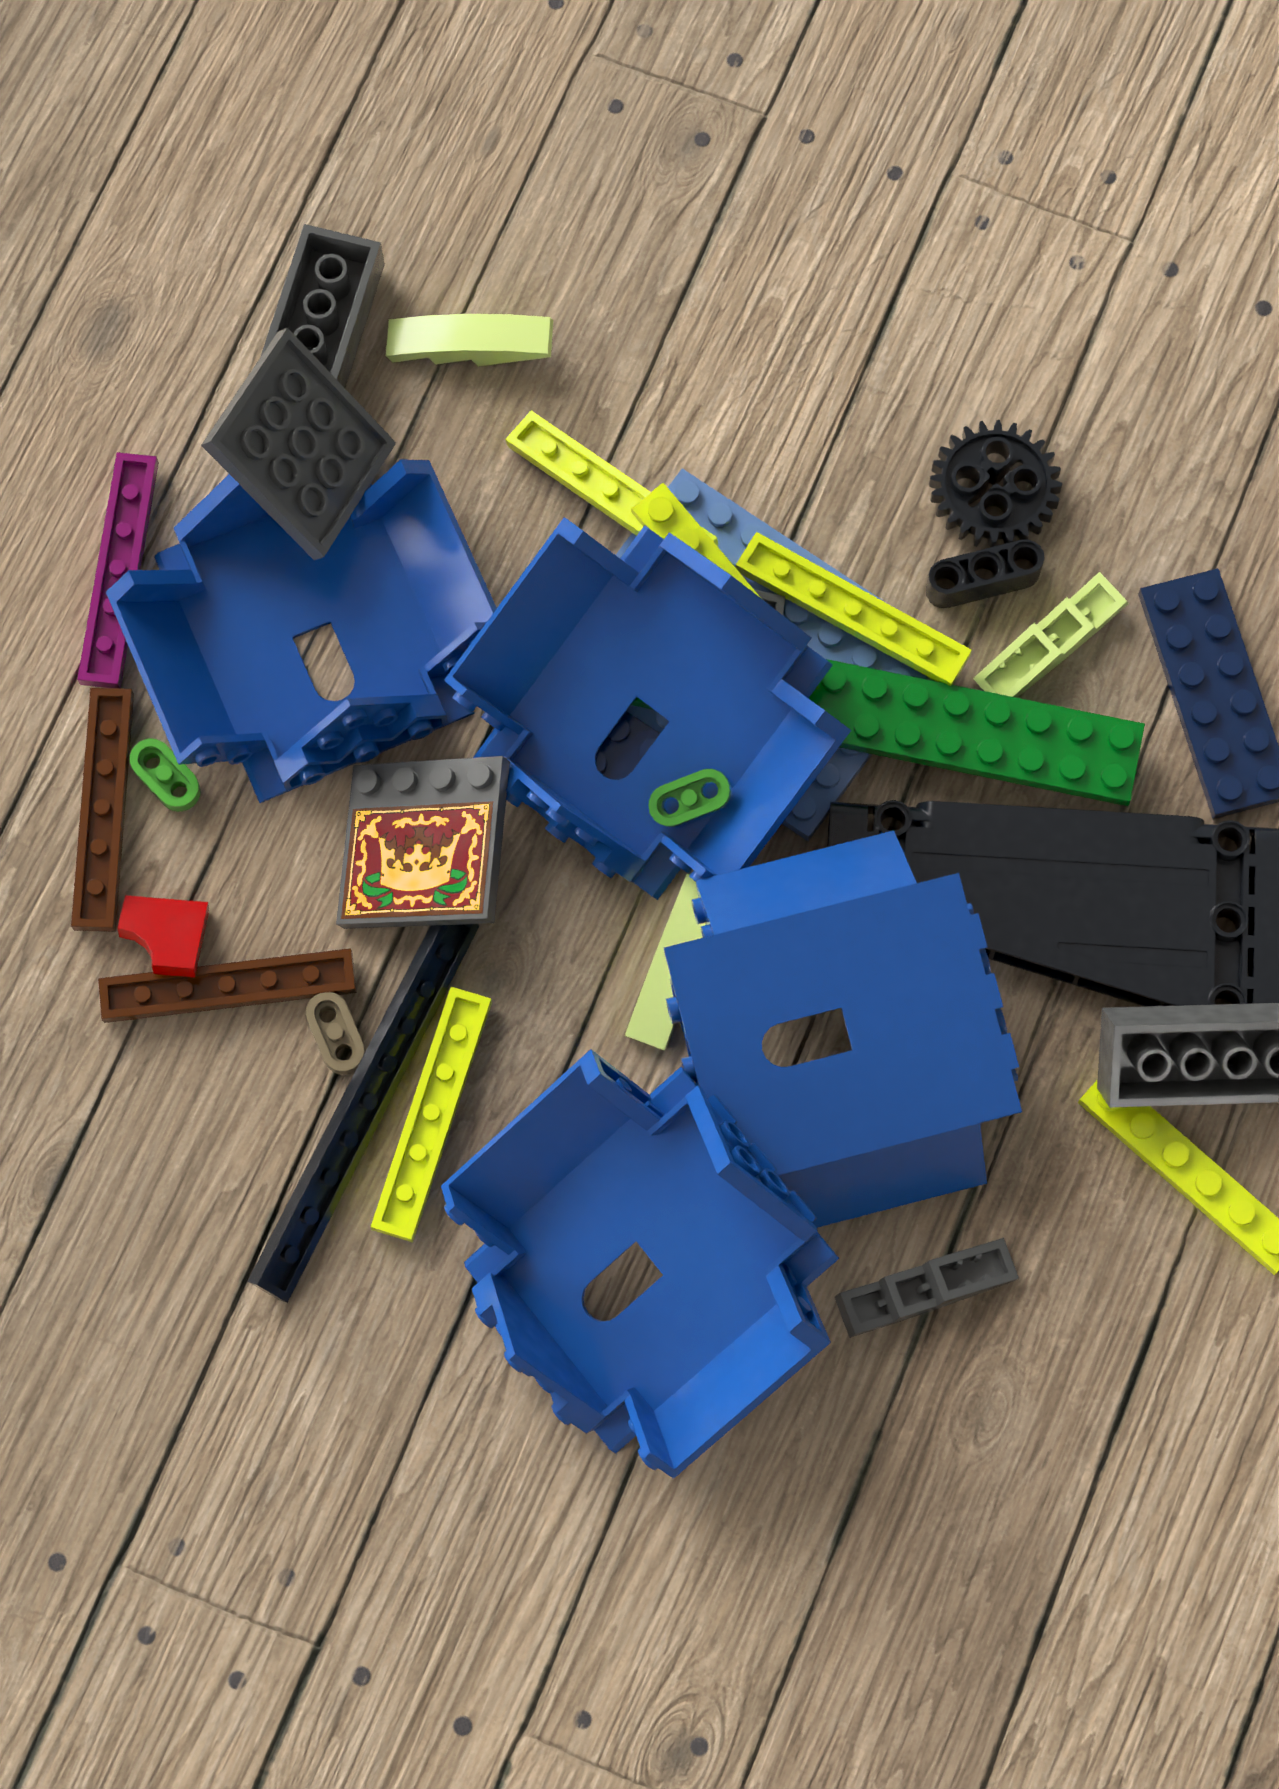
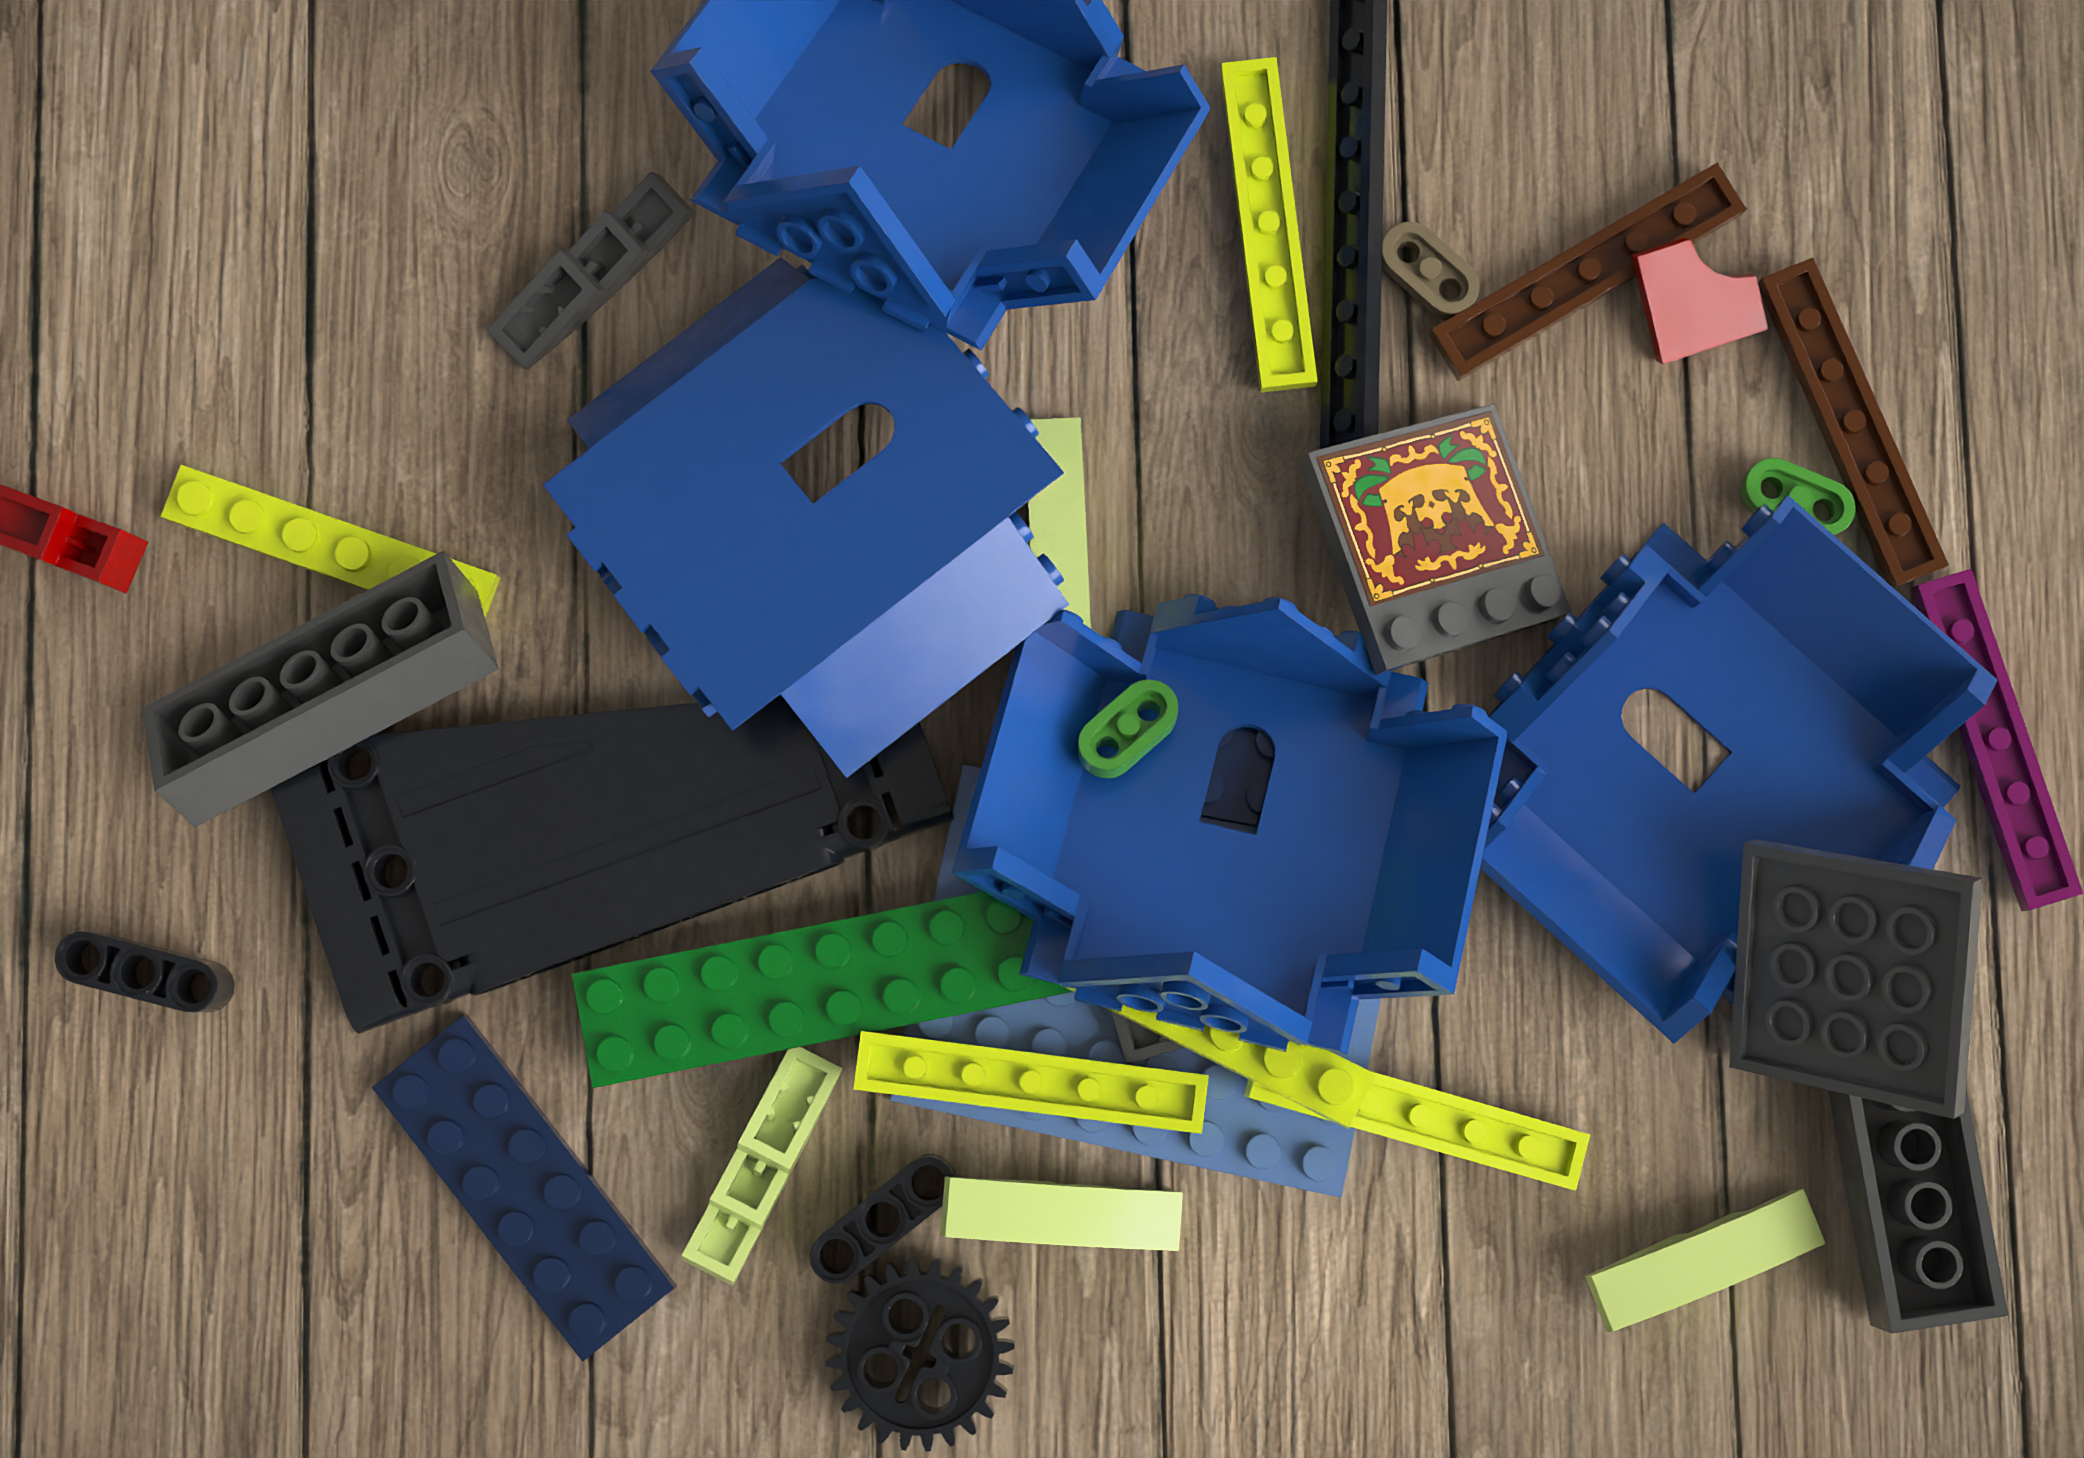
camera: 155 degrees right, 10 degrees up
none -> yellowish green slope [940,1177,1183,1251]

